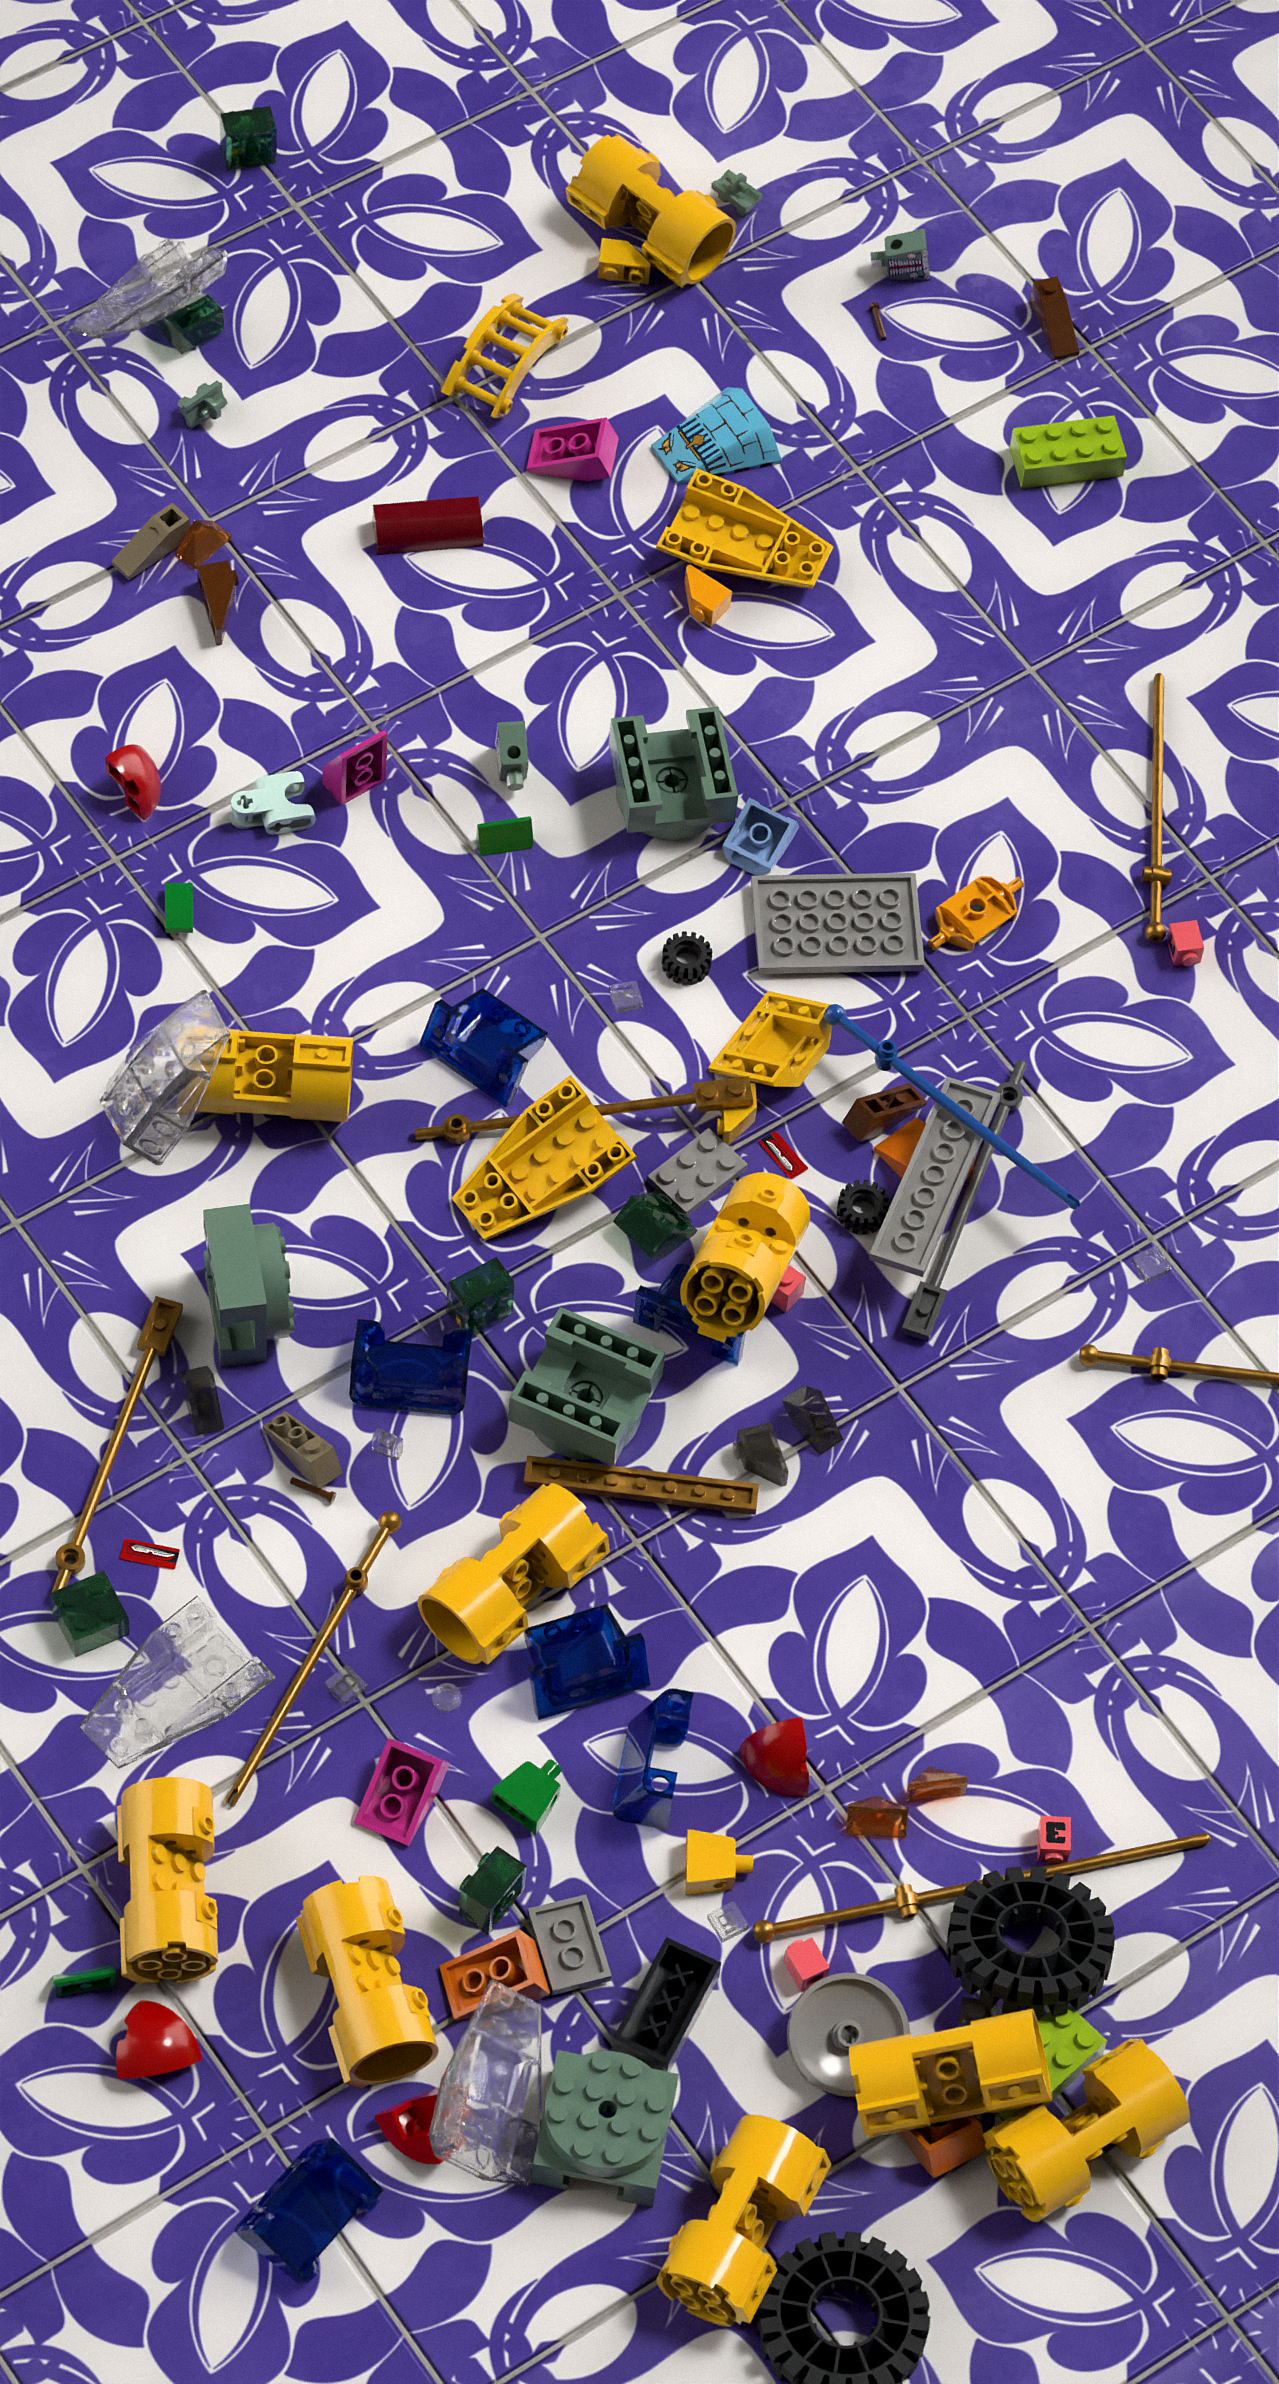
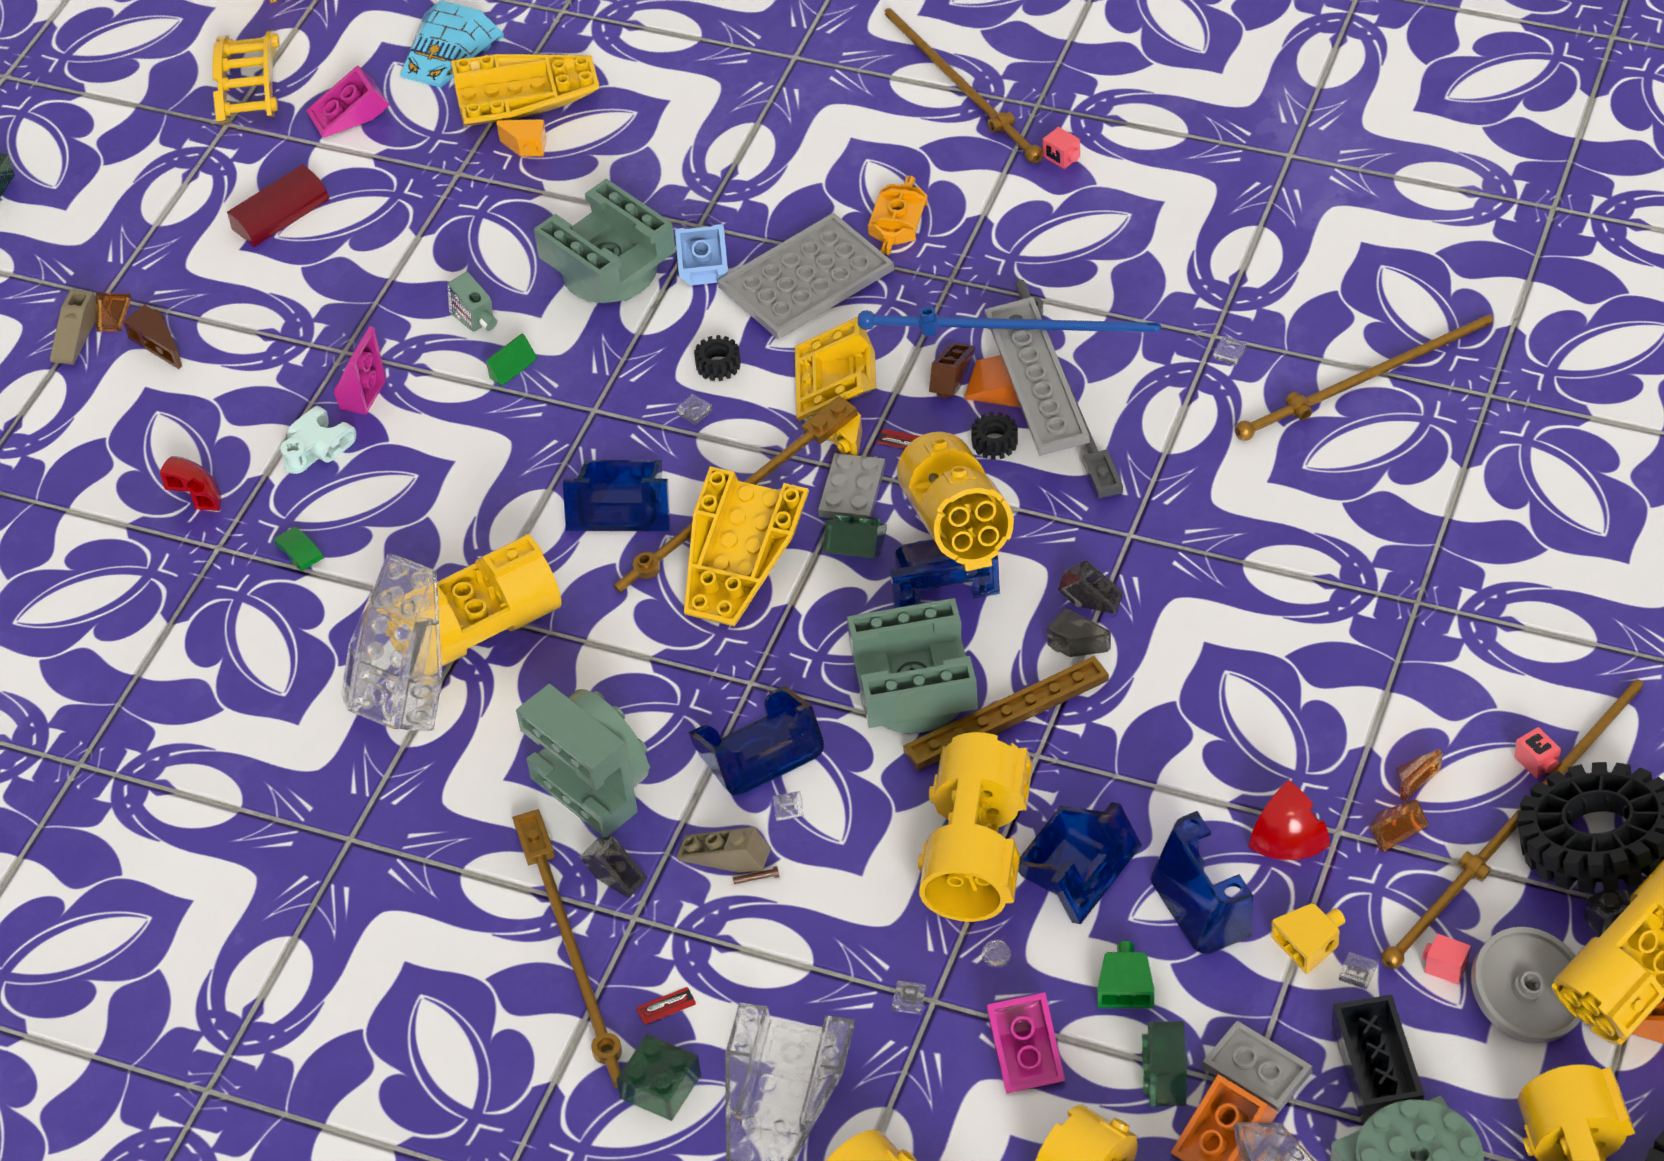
camera: 25 degrees left, 10 degrees down
sand green hips [177,380,228,428] -> none
pearl gold bar [225,1511,402,1807] -> none
clear green brick [446,1257,515,1337] -> none

